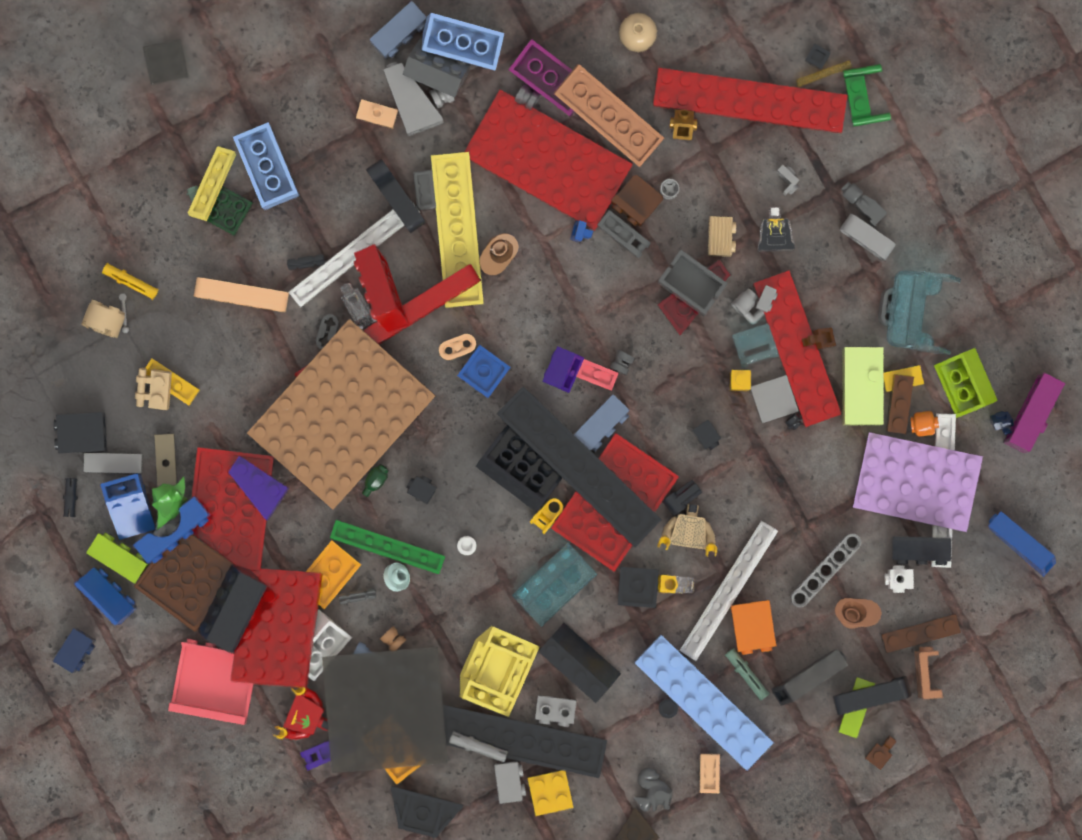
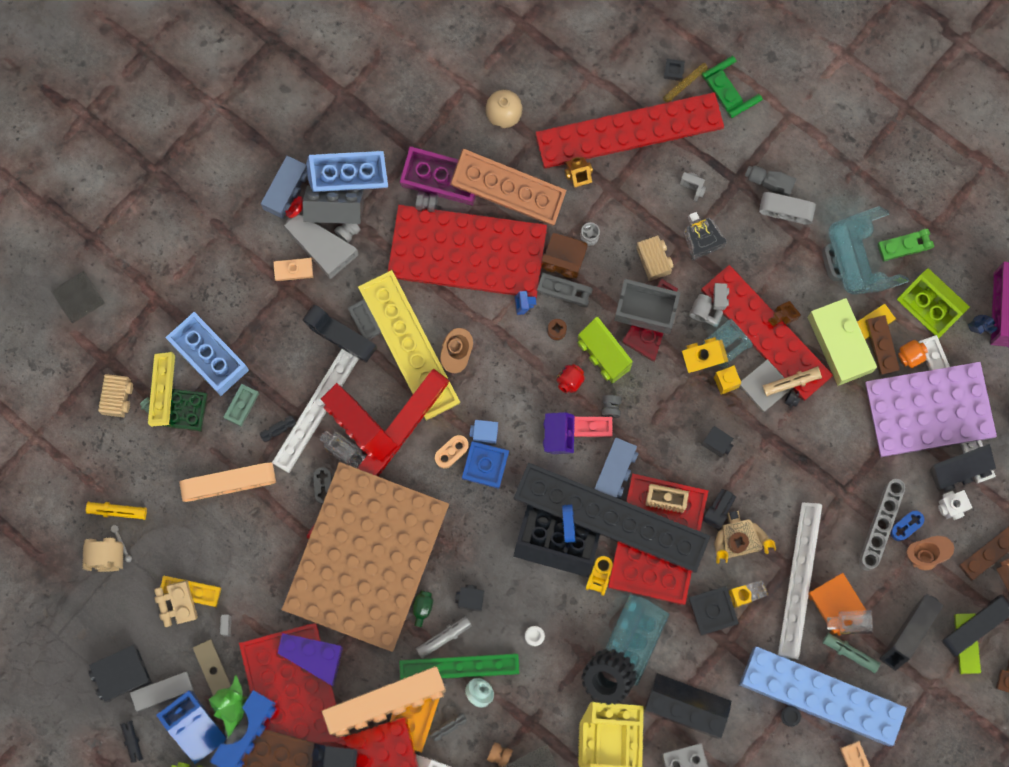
camera: 25 degrees left, 10 degrees down
none -> tan brick [98,374,133,417]
none -> light grey tile [220,615,231,636]
none -> sand green plate [223,384,259,427]
none -> red piece [285,196,303,218]
none -> light nougat brick [322,666,446,738]
none -> light grey pin [416,616,472,659]
none -> medium blue brick [470,420,498,445]
none -> reddish brown wheel [548,319,567,341]
none -> red head [556,364,585,393]
none -> blue beam [562,504,575,543]
none -> lime slope [577,316,633,384]
none -> black tyre [581,649,637,705]
none -> tan brick [645,484,689,514]
none -> yellow brick [682,337,728,373]
none -> reddish brown wheel [728,532,749,554]
none -> tan pin [763,367,822,397]
none -> clear torso [827,610,873,634]
none -> bright green plate [877,229,934,262]
none -> blue beam [890,511,924,541]

